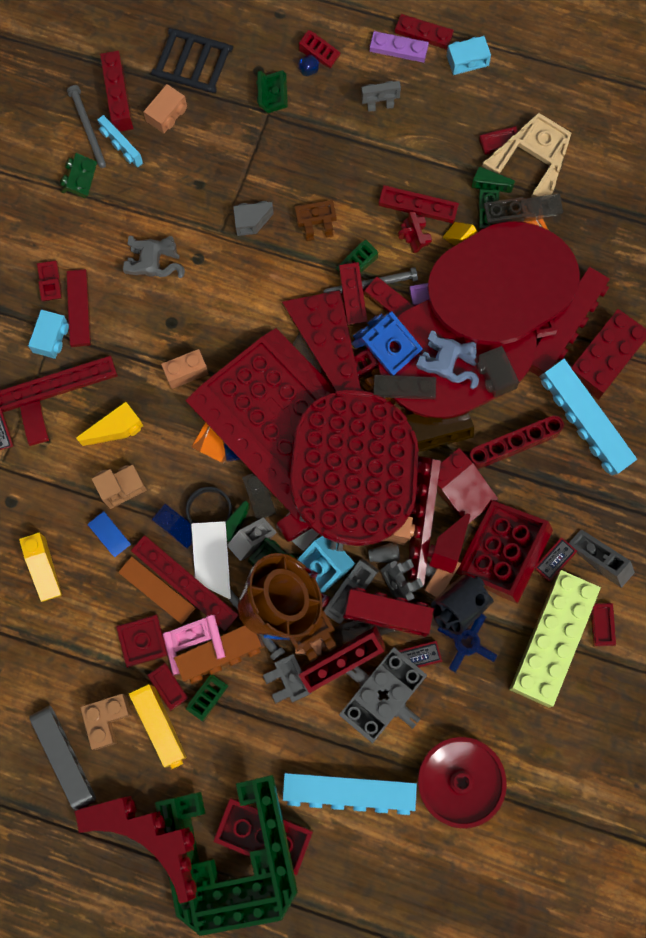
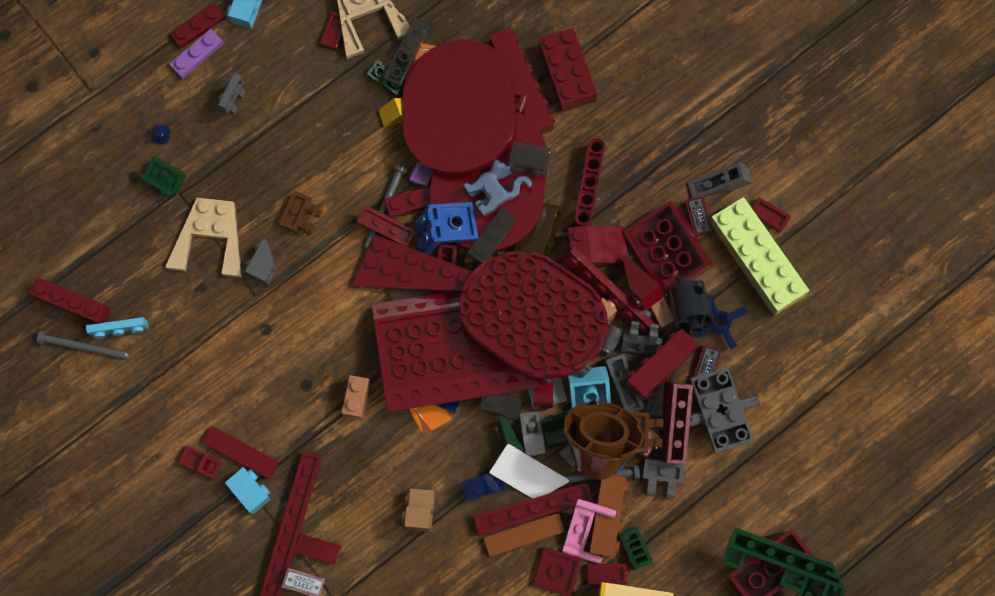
camera: 55 degrees left, 0 degrees up
dark green bracket [60,153,97,198] -> none
yellow slope [76,402,143,446] -> none
blue slope [88,511,131,558] -> none
dark grey animal [123,236,185,278] -> none
nougat brick [143,84,187,133] -> none
black bar [151,28,234,94] -> none
black tyre [186,487,233,524] -> none
medium azure brick [283,773,417,815] -> none
dark red slope [299,30,341,69] -> none
dark green slope [336,239,378,273] -> none
dark red plate [379,185,459,224] -> none
dark red hips [398,212,432,253] -> none
dark red dish [418,737,507,828] -> none
dark green slope [472,167,515,193] -> none
medium azure brick [539,359,637,476] -> none
none -> tan wing [166,198,242,278]

